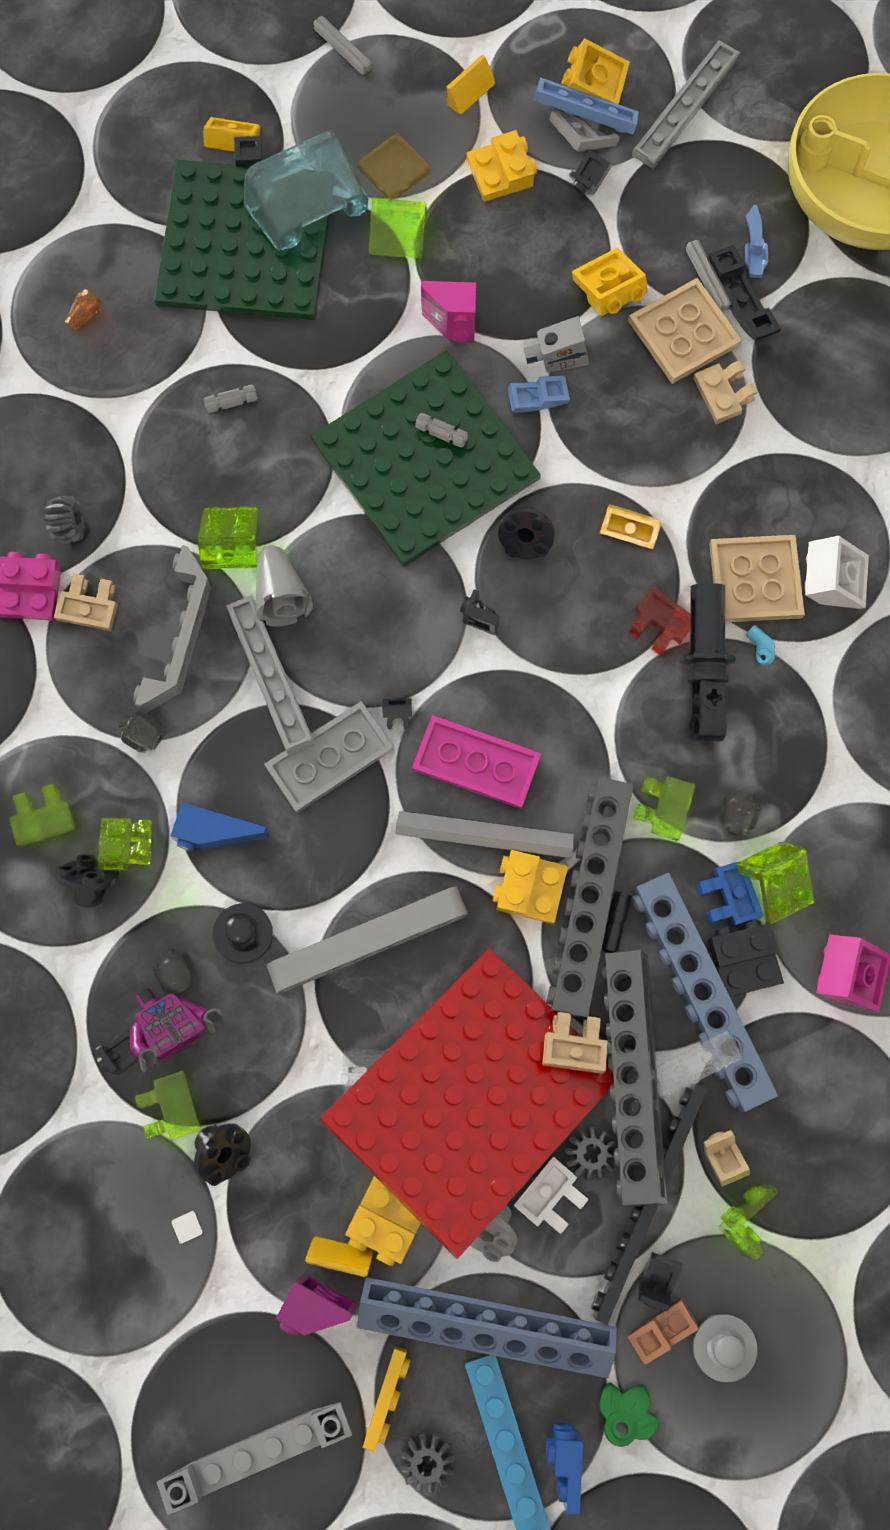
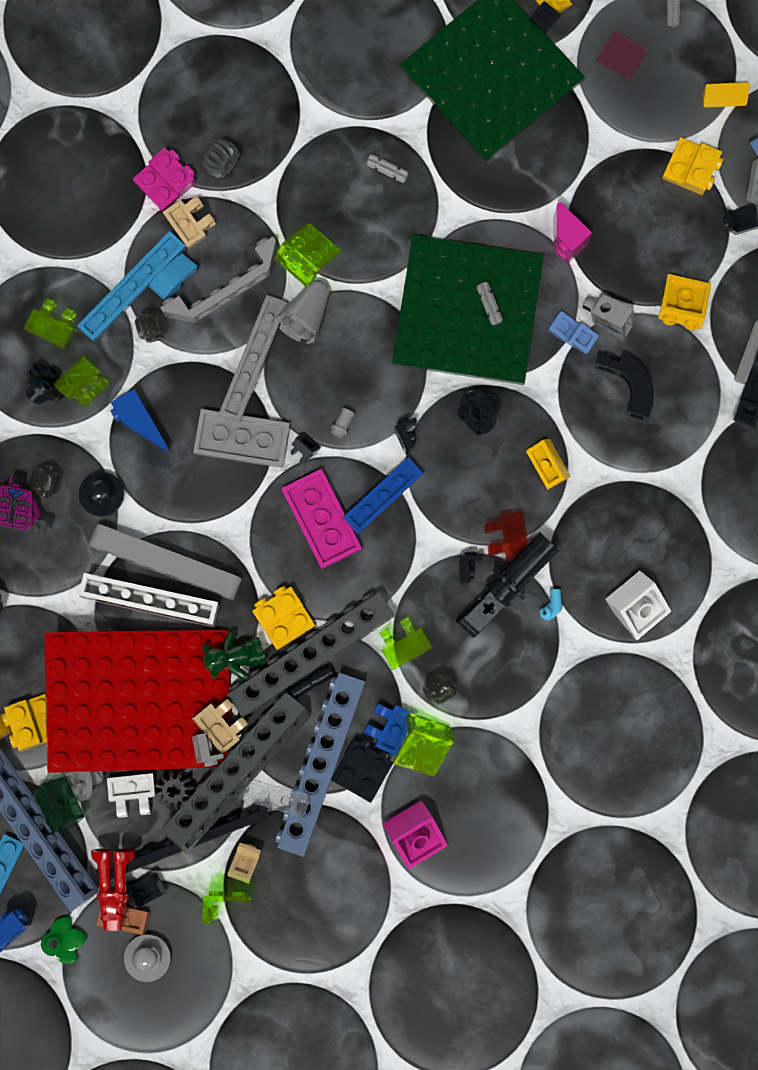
camera: 40 degrees right, 5 degrees up
clear orange cone [64,289,102,332] -> none
clear light blue windscreen [244,131,368,252] -> none
clear yellow tile [357,132,431,202] -> none
clear neon green bracket [369,198,428,258] -> none
light grey tile [395,811,574,858] -> none
tan plate [628,278,742,384] -> none
tan plate [693,360,757,424] -> none
tan plate [709,535,805,623] -> none
none -> clear green brick [33,776,85,834]
none -> dark azure plate [77,231,186,342]
none -> white brick [79,573,220,628]
none -> red piece [91,848,135,931]
none -> dark azure slope [149,253,198,300]
none -> light grey bracket [192,733,224,767]
none -> dark green piece [202,631,265,681]
none -> light grey pin [331,408,355,438]
none -> blue plate [343,457,424,535]
none -> black bracket [458,552,483,586]
none -> black arch [594,354,654,422]
none -> clear pink piece [597,31,648,81]

